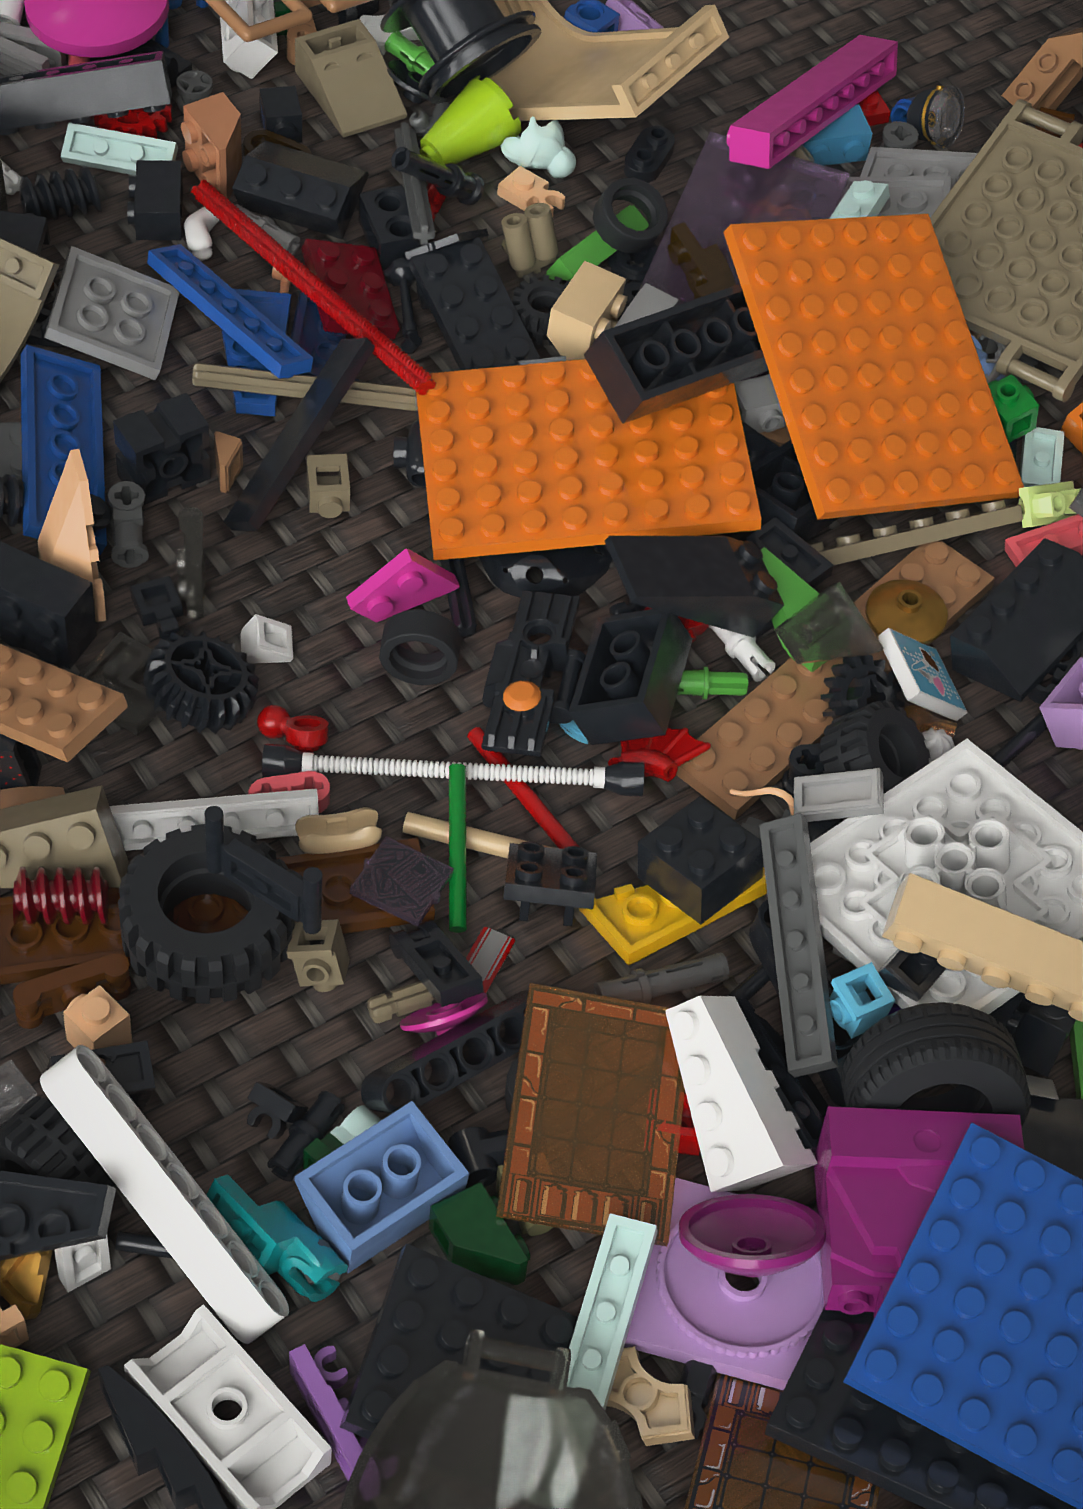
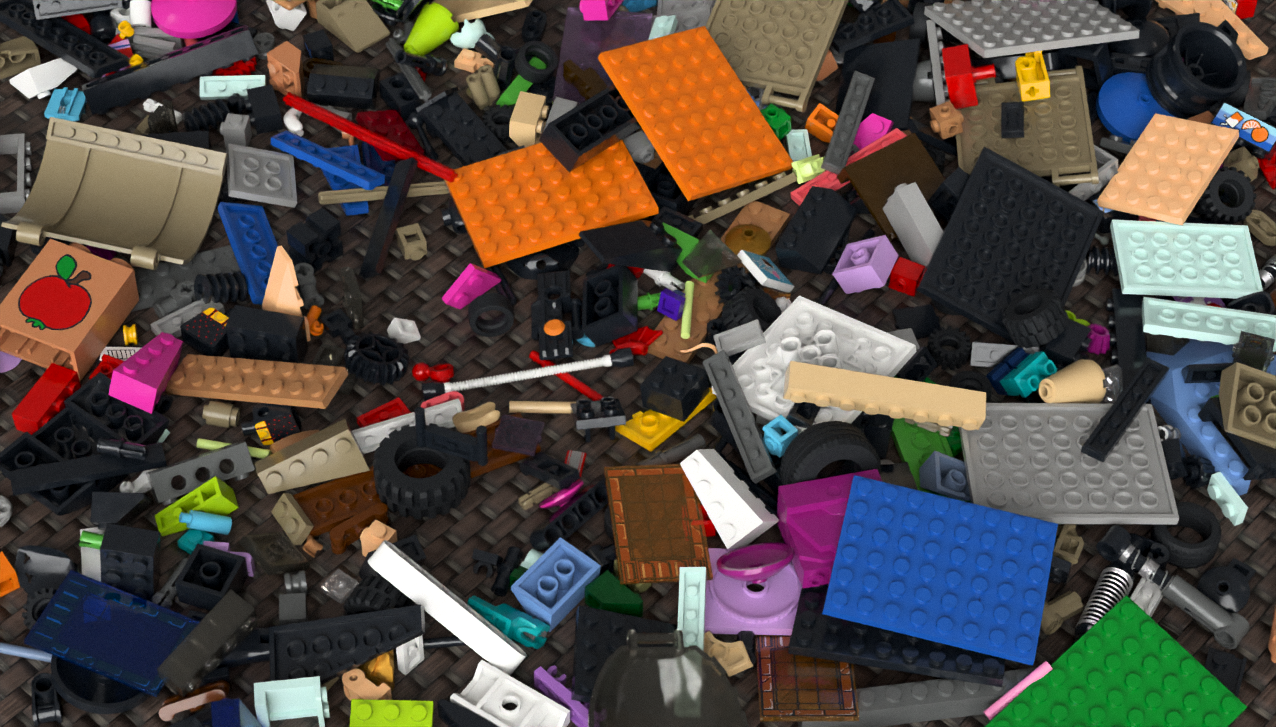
camera: 10 degrees left, 5 degrees down
dark red piece [13,867,109,925] -> none
medium nougat slope [214,431,243,493] -> none
dark tan brick [286,919,350,992] -> none
green bar [449,764,467,933] -> none
none -> light grey brick [220,113,252,148]
none -> black plate [226,93,245,115]
none -> orange arm [306,305,324,336]
none -> red plate [357,397,411,428]
none -> black piece [474,34,538,91]
none -> dark purple tile [657,288,686,321]
none -> yellowish green bar [681,281,694,339]

